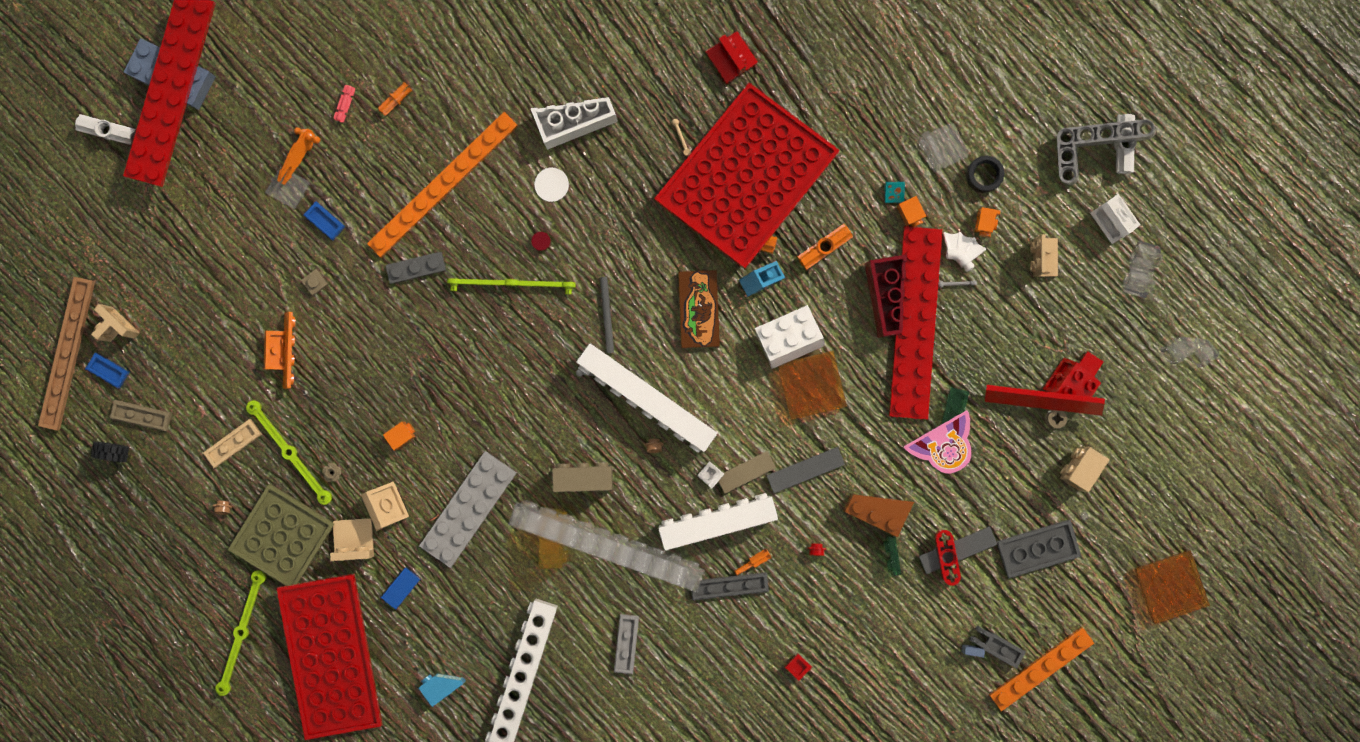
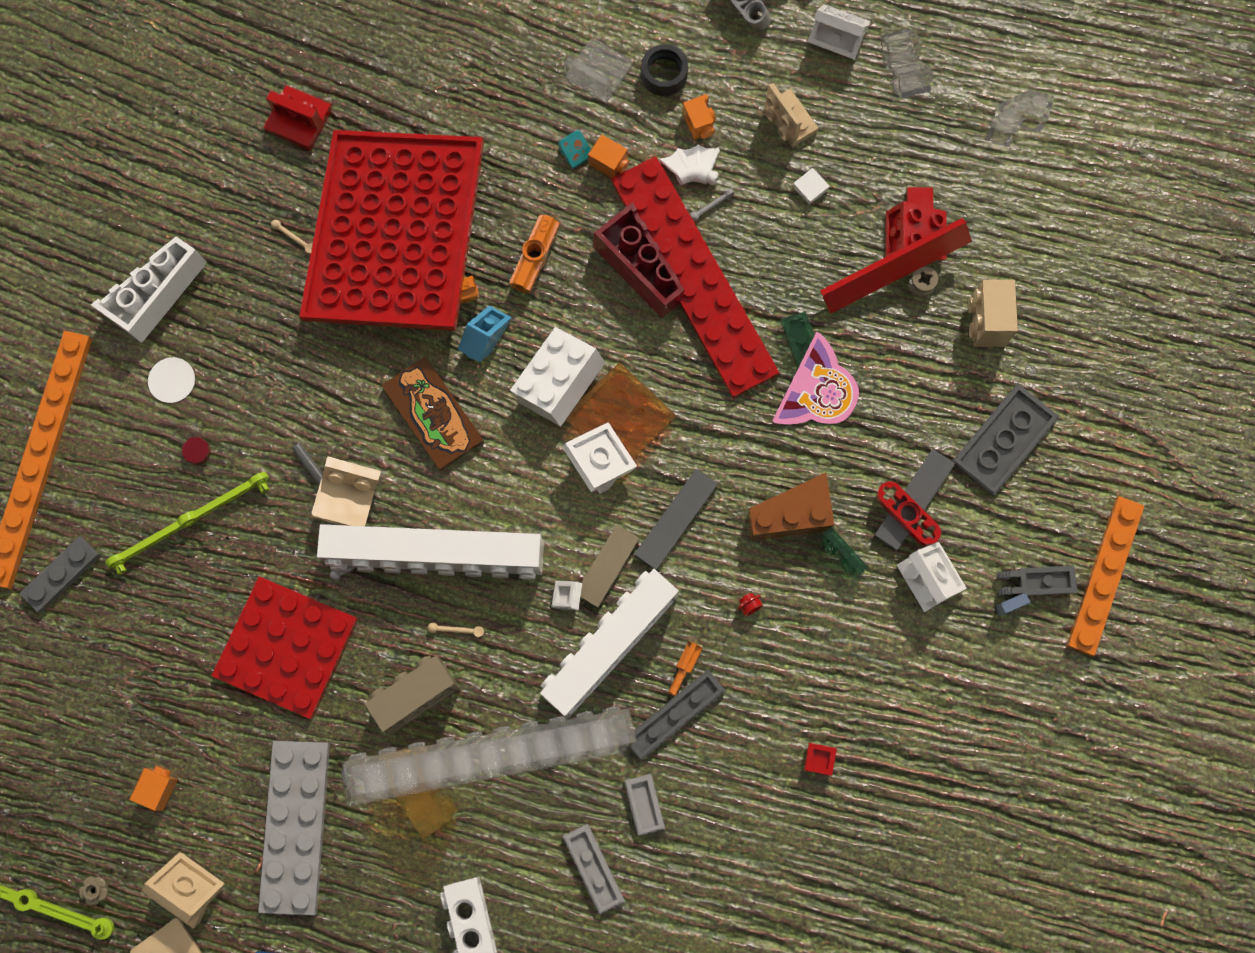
camera: 30 degrees left, 10 degrees down
medium nougat plate [645,439,664,453] -> none
clear orange plate [1134,550,1210,624] -> none
none -> red plate [211,576,358,719]
none -> tan bracket [311,457,381,526]
none -> tan hinge [427,623,484,638]
none -> white bracket [563,423,637,494]
none -> light grey tile [624,774,665,836]
none -> white tile [793,168,830,205]
none -> white bracket [897,542,967,612]

